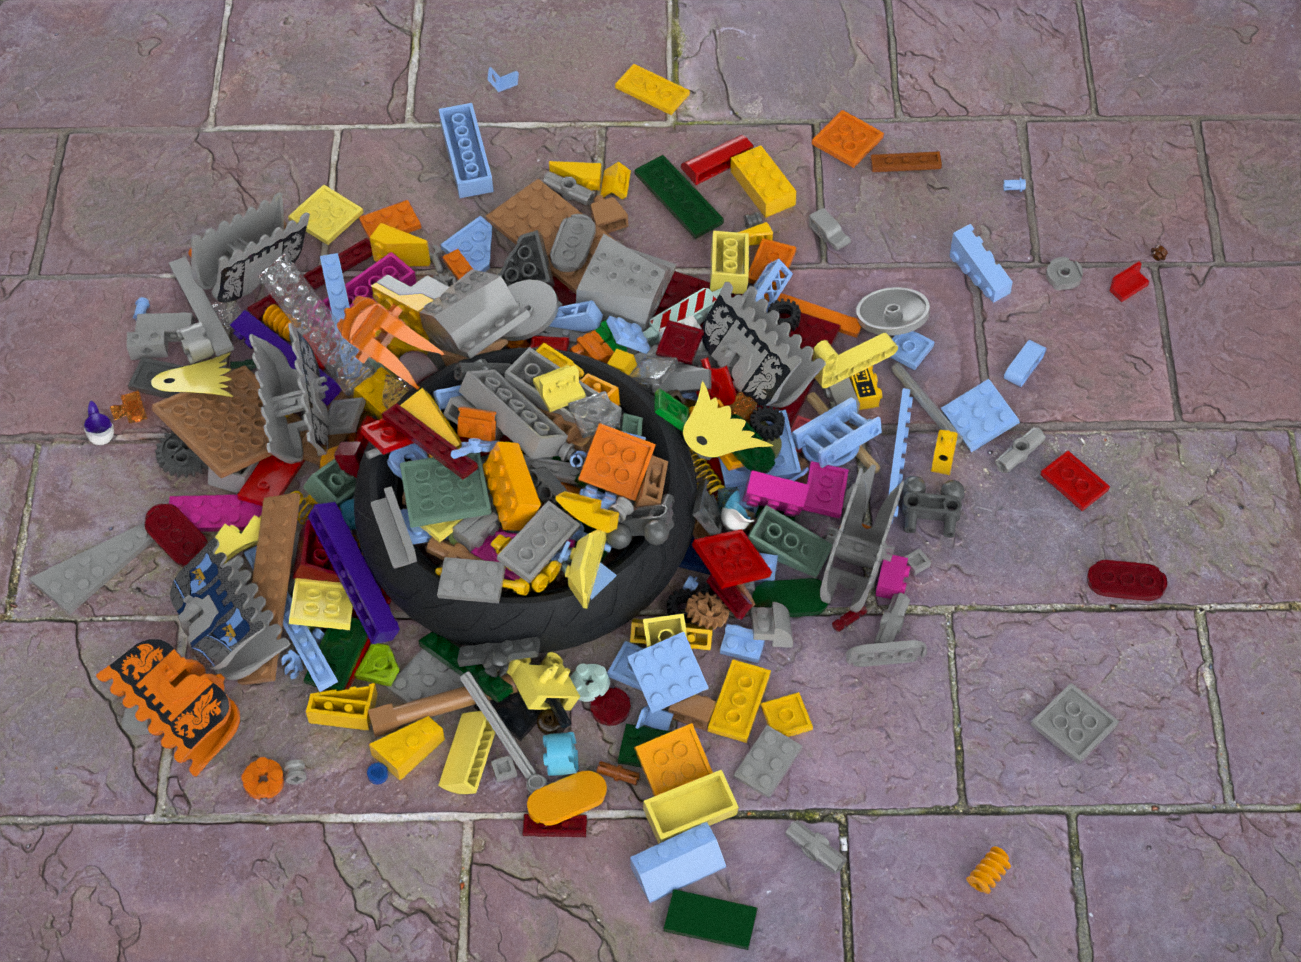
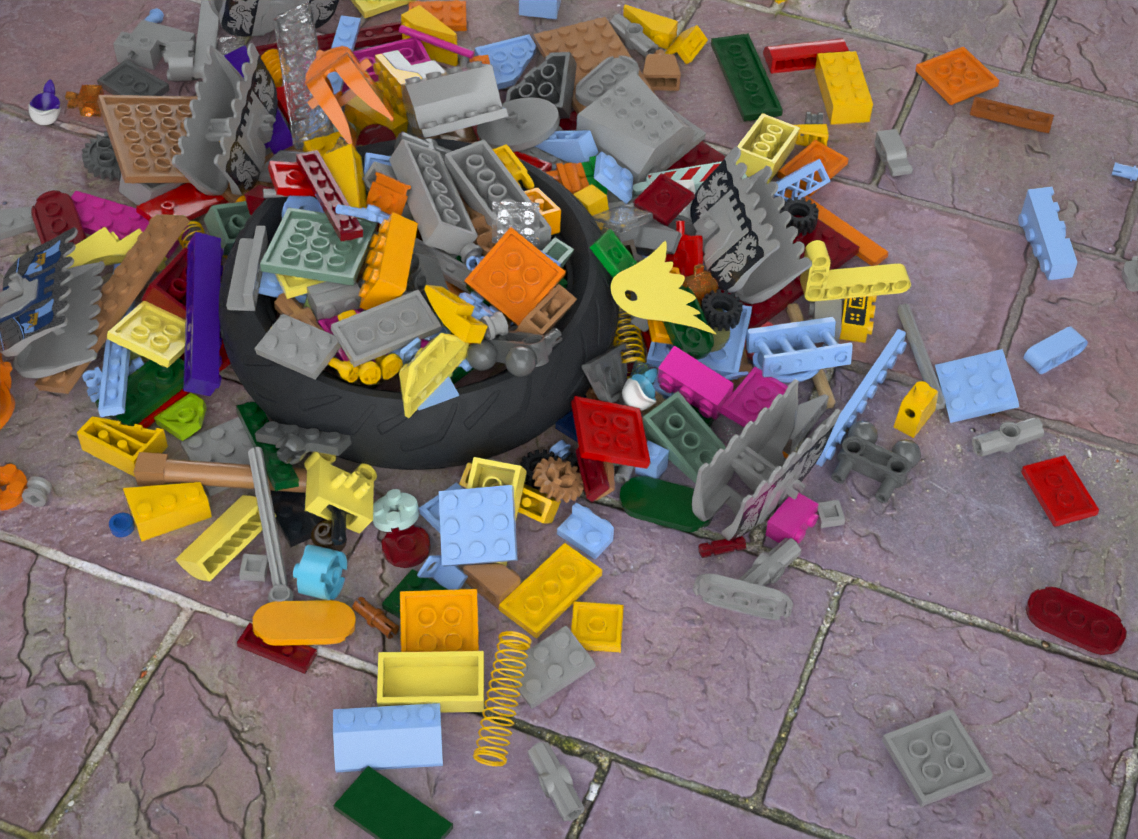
camera: 20 degrees right, 5 degrees down
light yellow piece [151,352,233,397] -> none
light yellow bracket [533,365,586,412] -> none
light grey brick [751,602,793,648] -> none
light grey dish [856,287,930,335] -> none
light blue plate [890,331,935,370] -> none
none -> dark pink bar [399,25,474,59]
none -> yellow piece [473,631,531,766]

